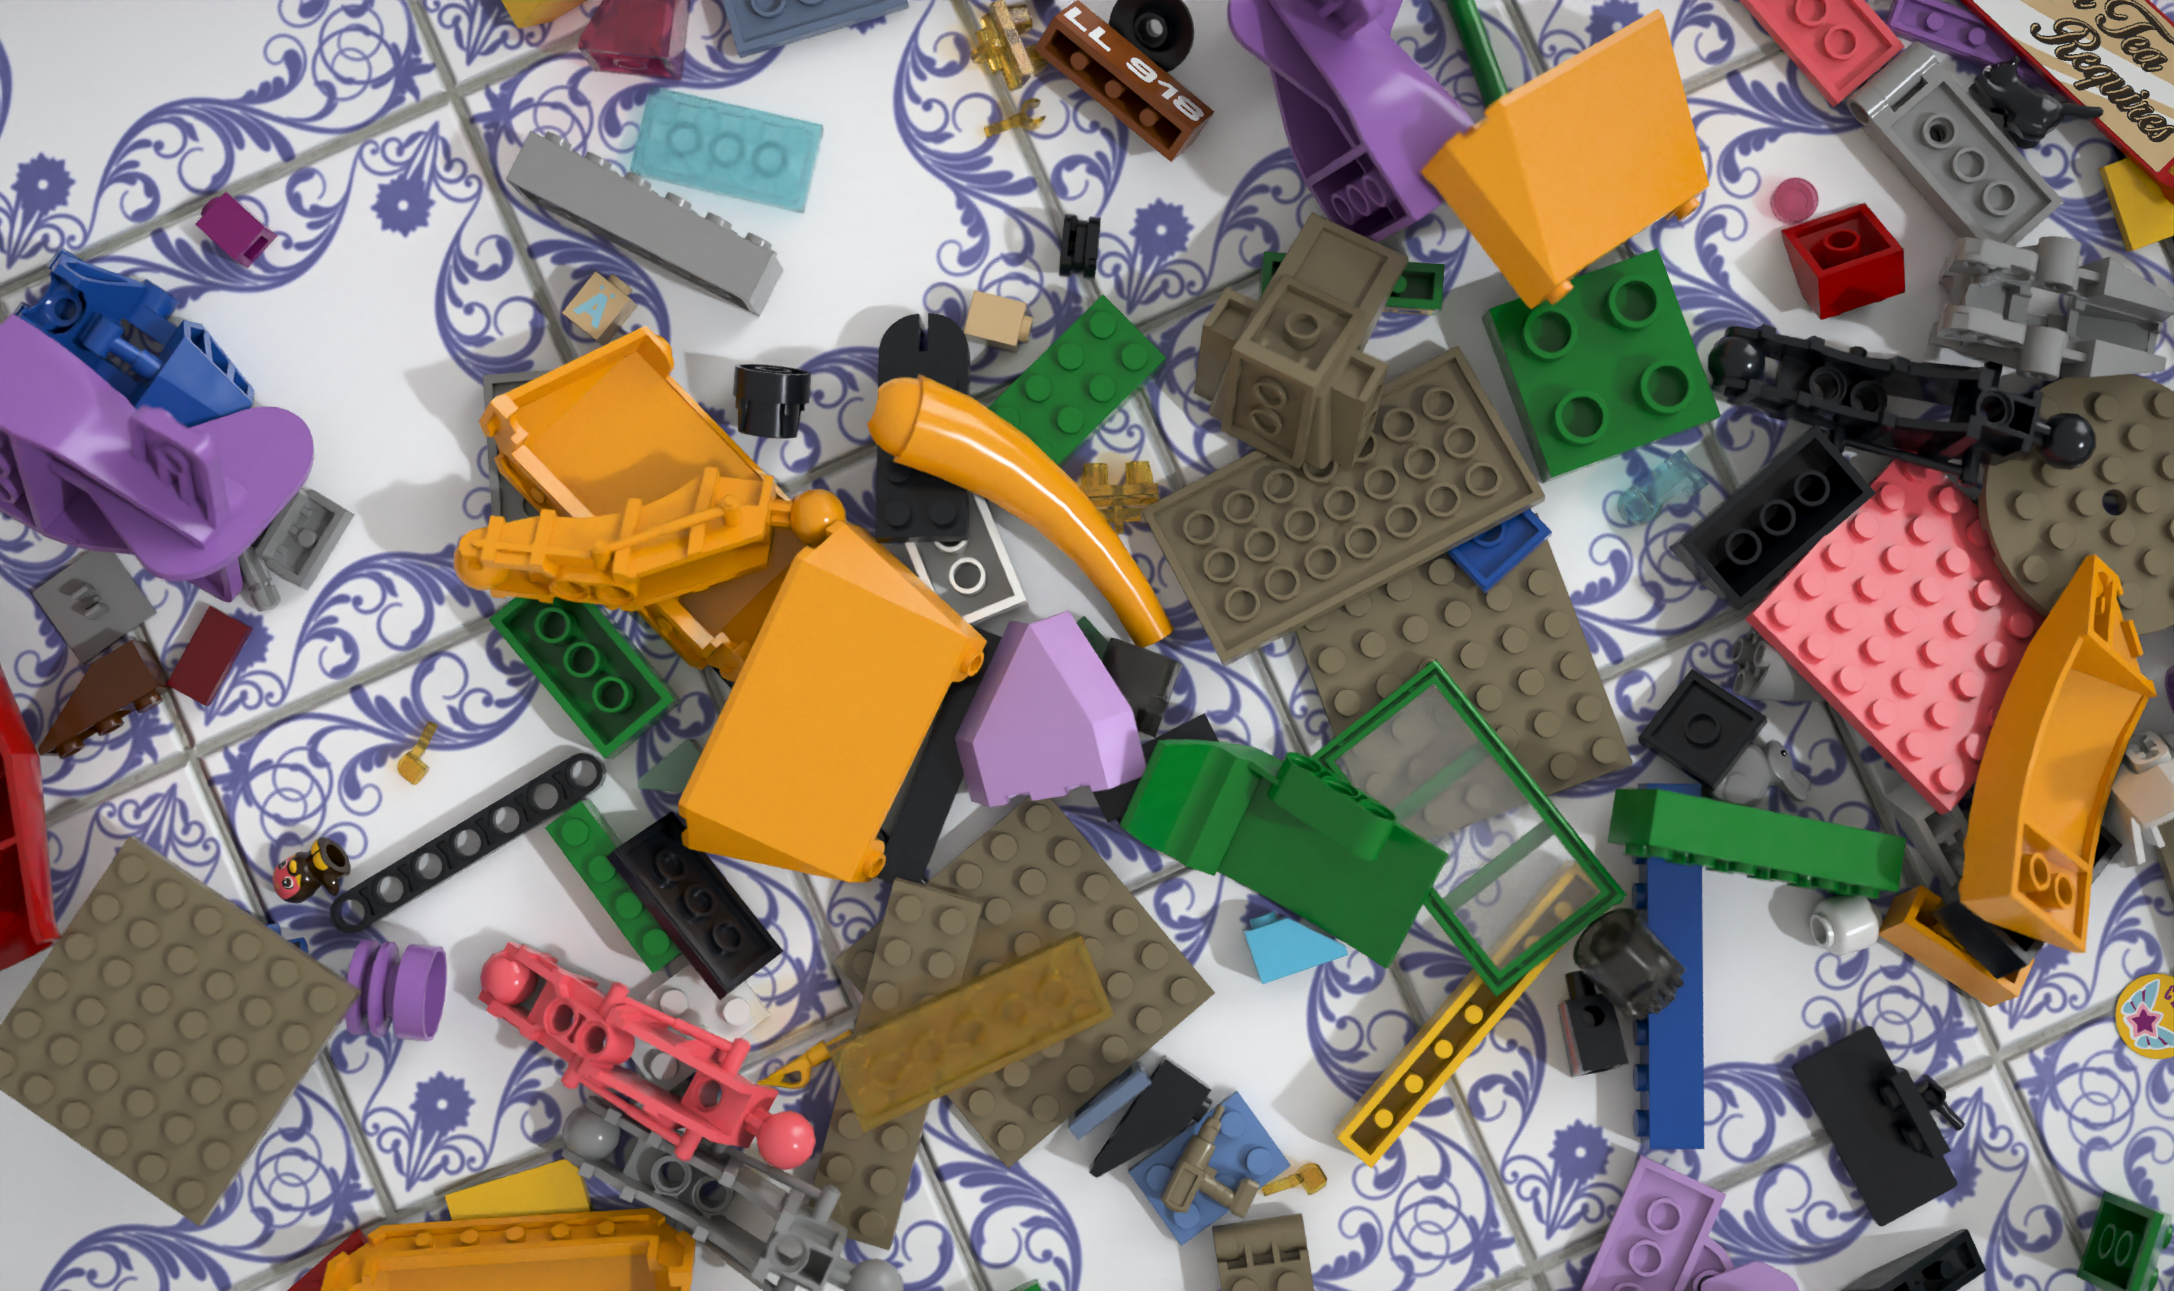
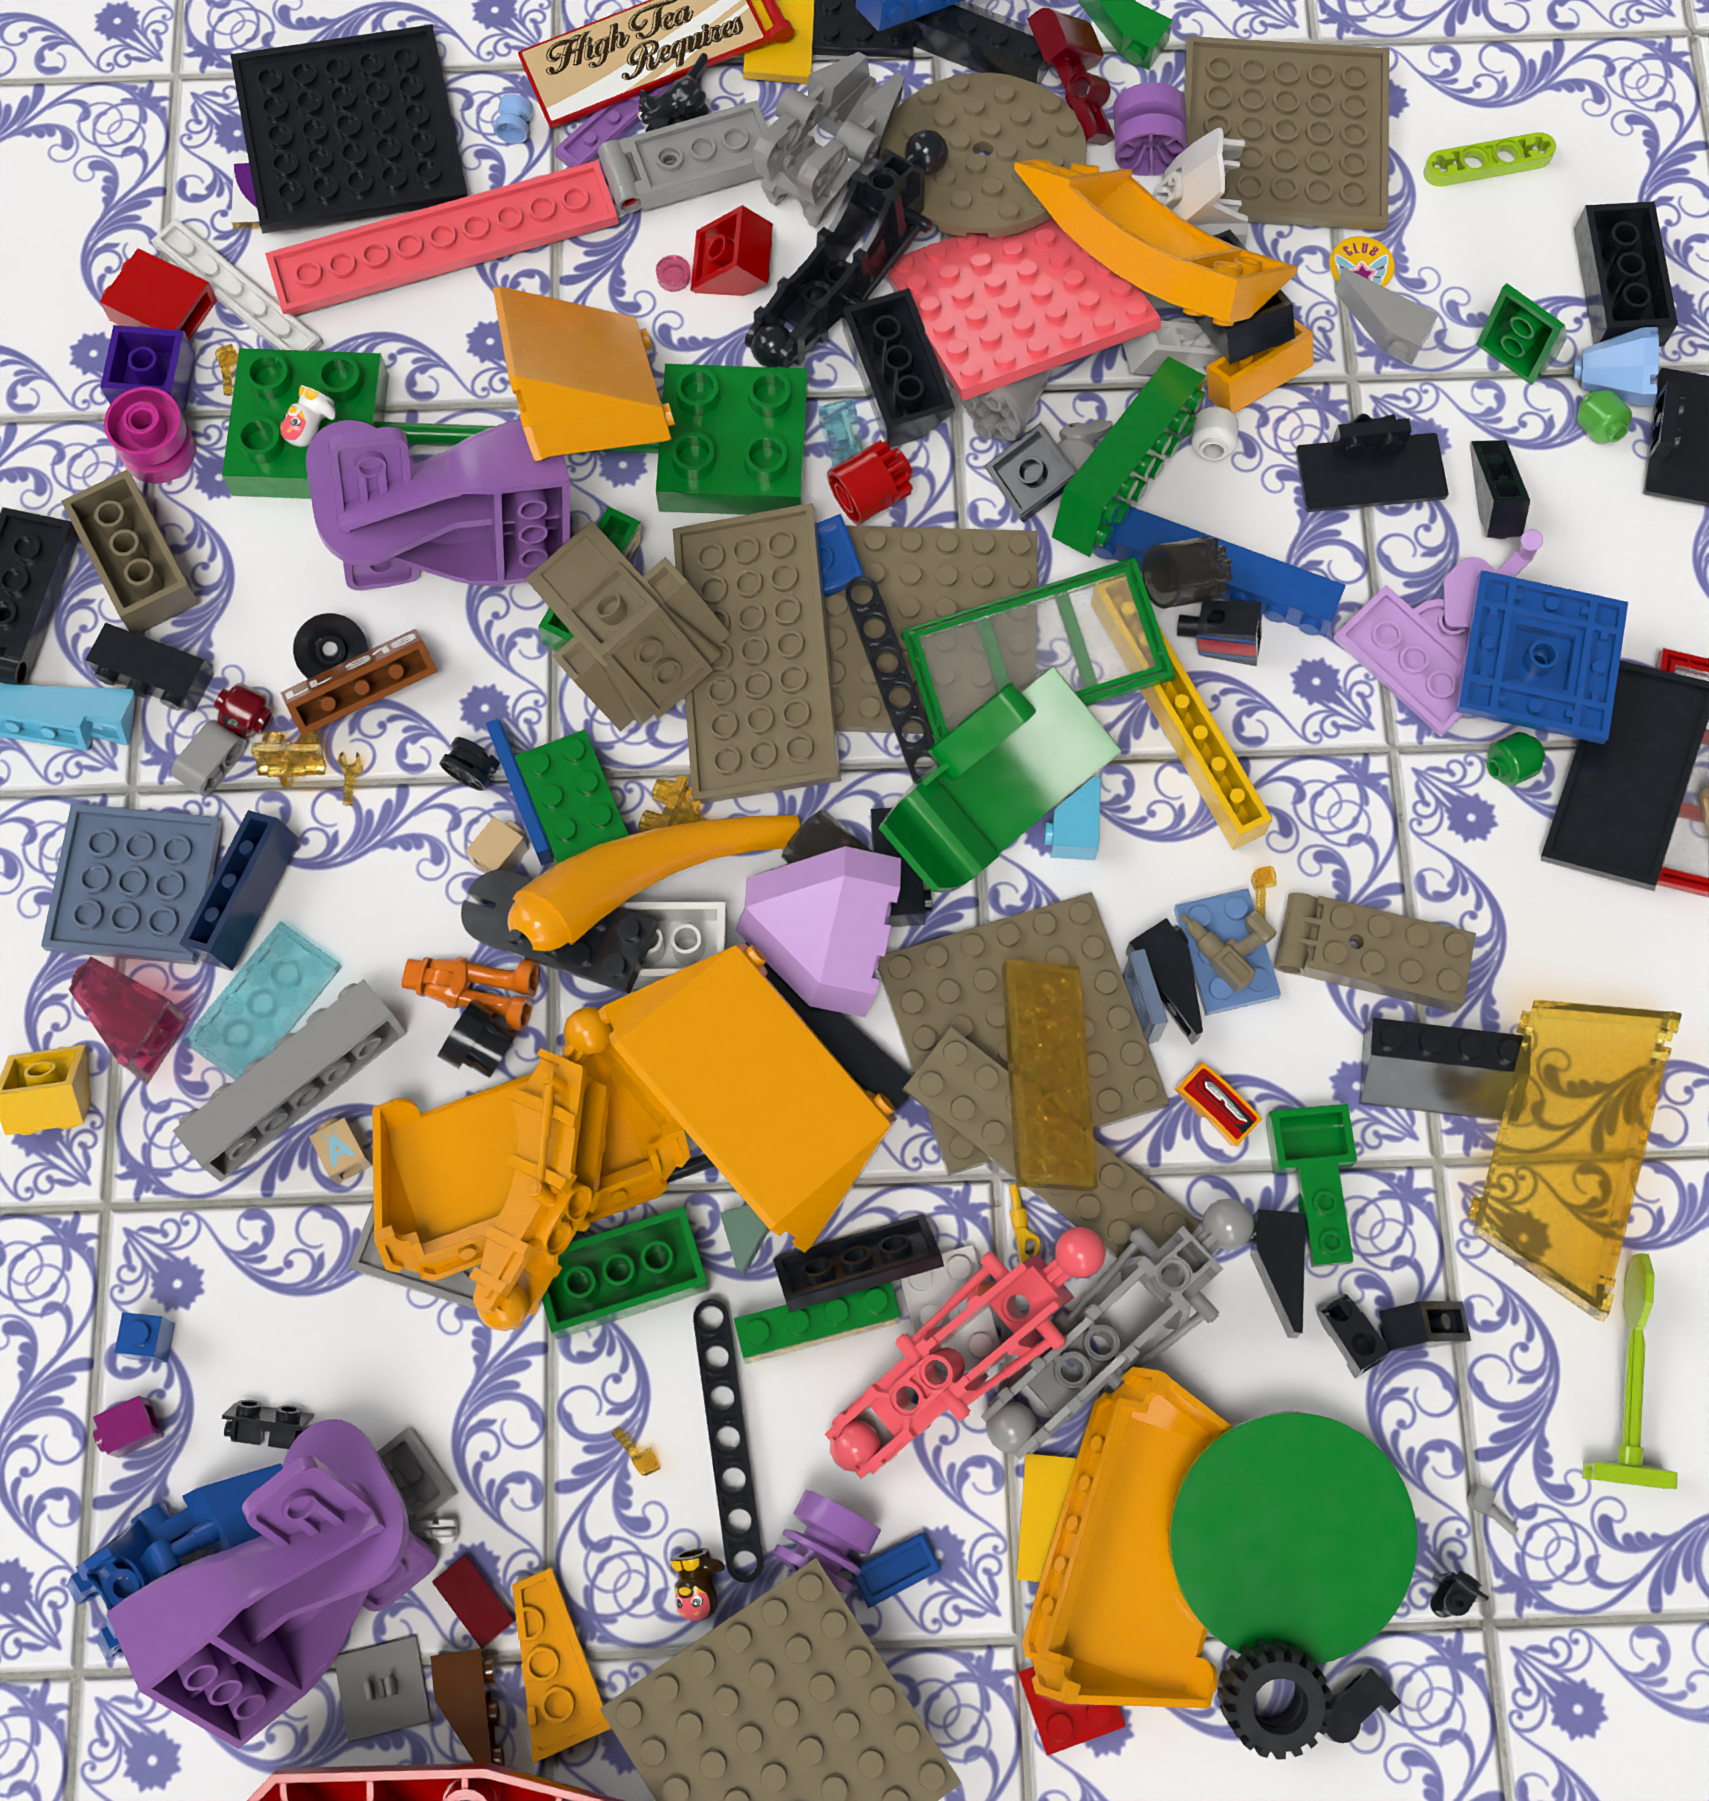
camera: 70 degrees left, 15 degrees down
none -> blue brick [114,1312,175,1363]
none -> dark blue brick [179,810,300,971]
none -> black hinge [222,1400,313,1449]
none -> orange piece [401,956,539,1031]
none -> blue tile [485,718,554,866]
none -> light orange wing [512,1568,612,1764]
none -> red gear [827,440,913,525]
none -> black beam [845,576,937,783]
none -> blue tile [851,1532,942,1609]
none -> slope [1174,1062,1262,1146]
none -> light grey slope [1335,268,1439,365]

